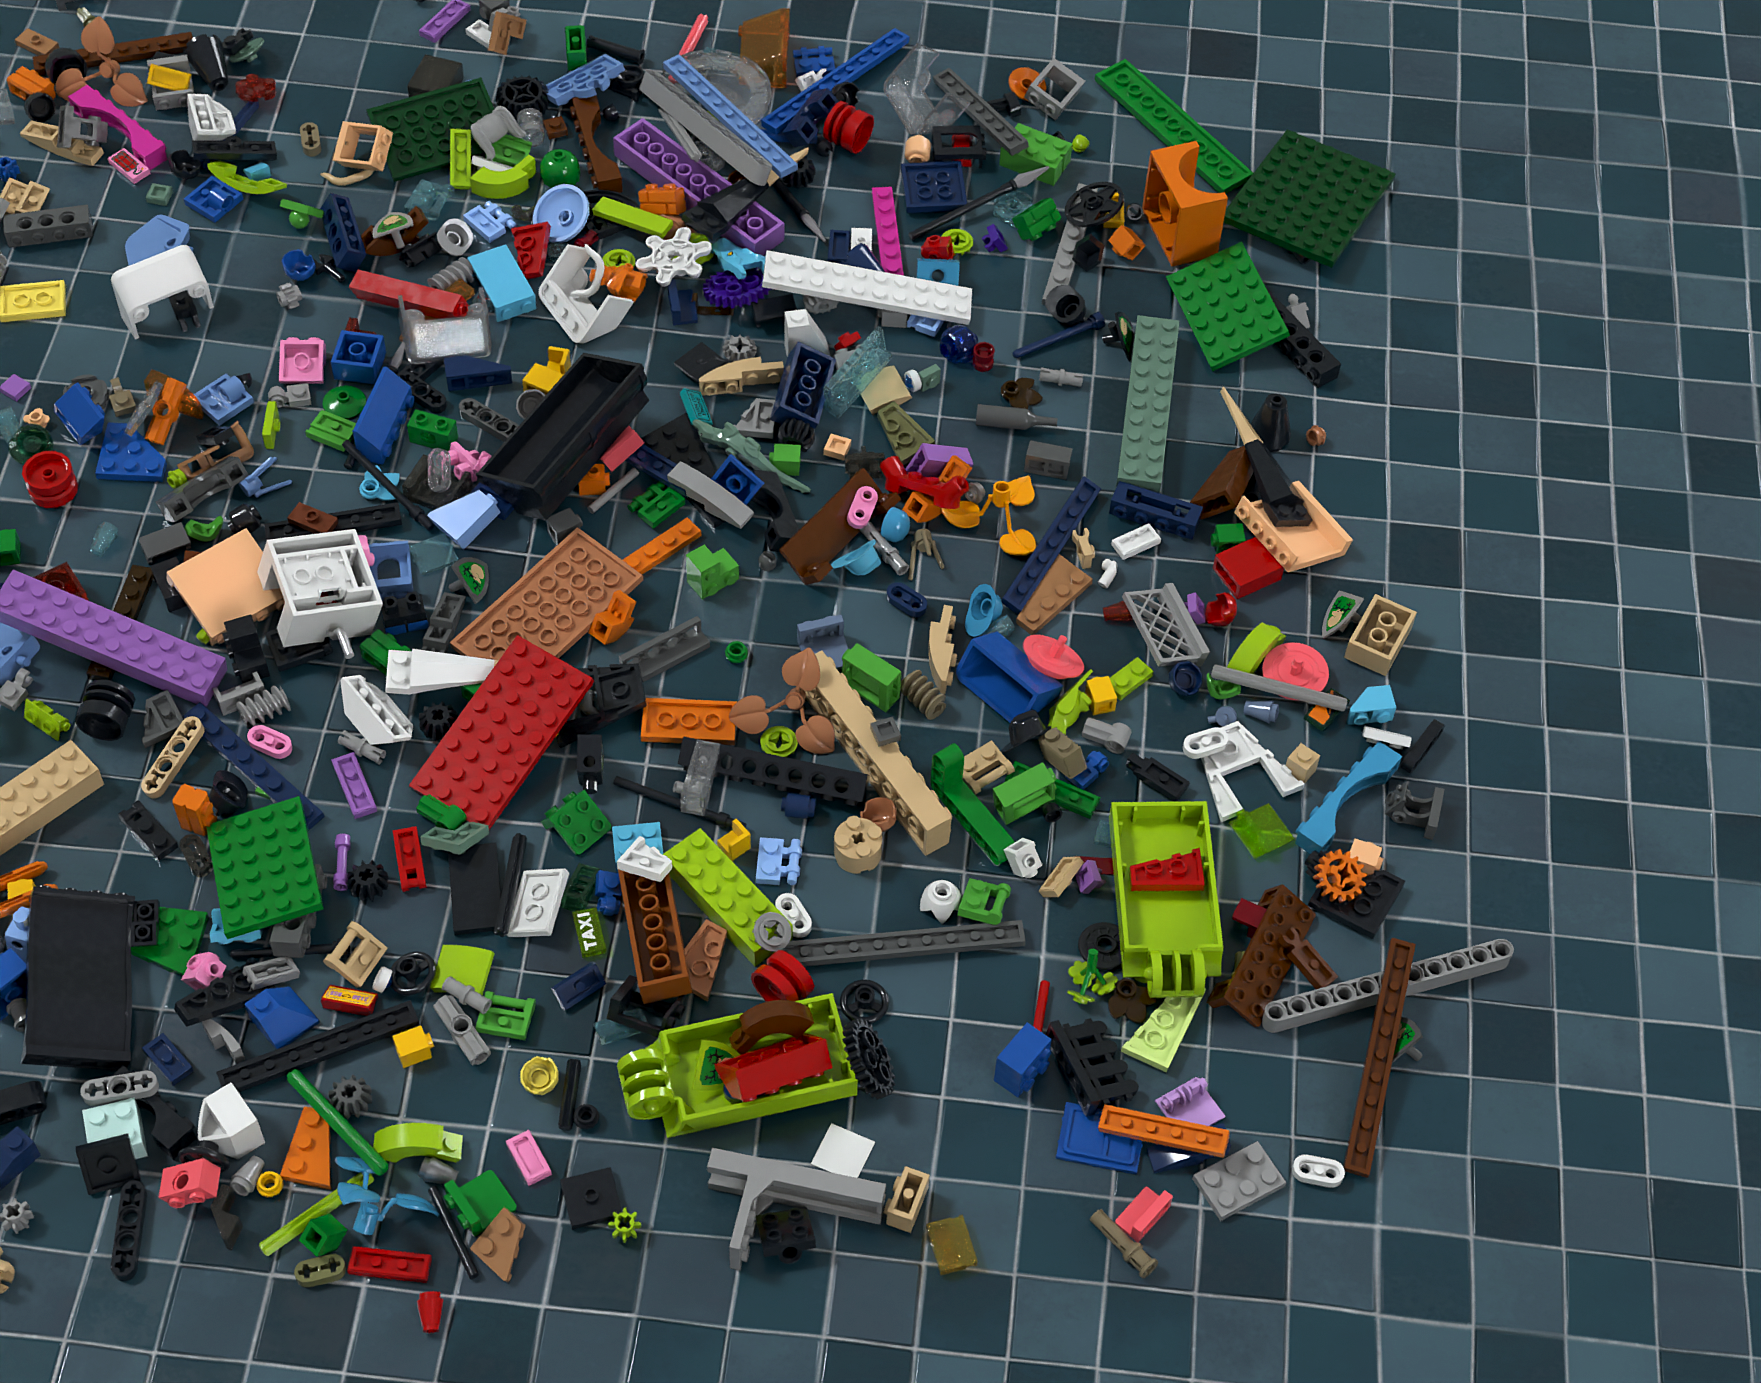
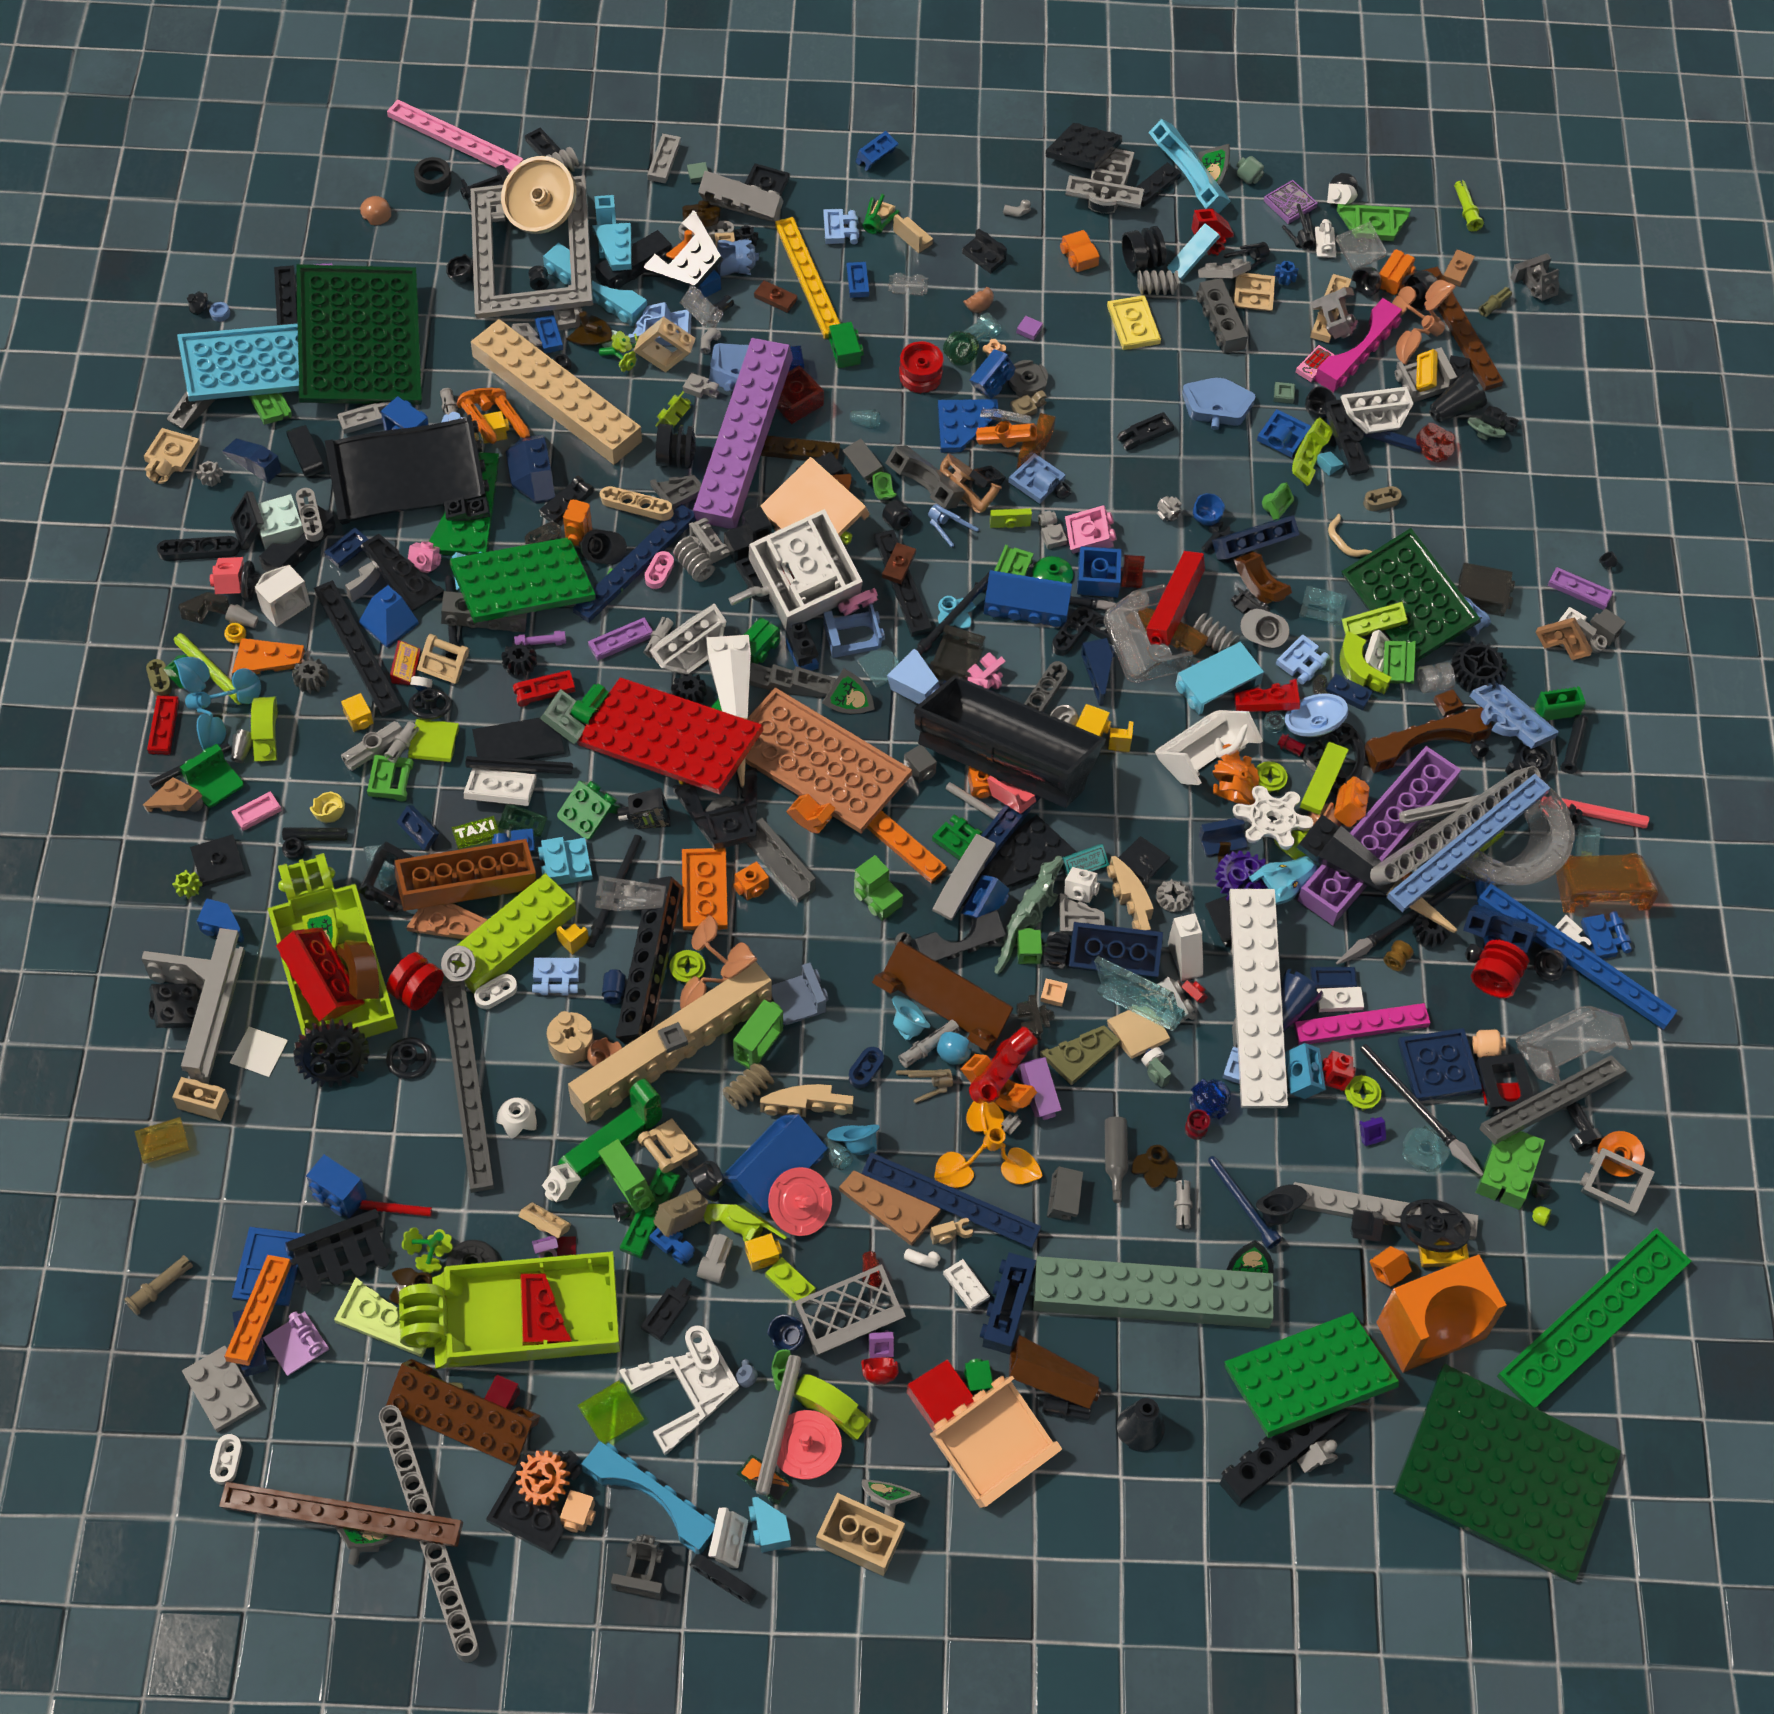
camera: 85 degrees right, 5 degrees up
white windscreen [111,245,214,339] -> none
lime plate [167,469,188,489] -> none
light grey tile [243,957,300,990] -> none
green axle [287,1069,389,1176] -> none
light nougat window [333,121,393,172] -> none
shield [373,212,414,249] -> none
green brick [407,409,458,452] -> none
red cone [417,1291,444,1333] -> none
clear plate [428,448,451,493] -> none
light grey hair [471,106,526,161] -> none
green cylinder [540,149,581,188] -> none
white wing [617,836,672,882] -> none
green plate [725,641,748,663] -> none
bright pink plate [847,486,878,529] -> none
bright green plate [957,878,1011,925] -> none
green brick [1012,198,1062,241] -> none
coral panel [1115,1187,1173,1243] -> none
black plate [1220,387,1312,527] -> none
sand blue cone [1244,701,1279,724] -> none
reddish brown plate [1278,928,1338,989] -> none
tan brick [1286,743,1320,784] -> none
nougat plate [1306,425,1326,446] -> none
none -> blue slope [197,899,244,942]
none -> dark blue wedge [506,434,555,504]
none -> orange brick [733,861,769,900]
none -> white brick [1064,867,1100,903]
none -> dark blue plate [1325,673,1373,711]
none -> pearl gold wheel [1383,940,1414,971]

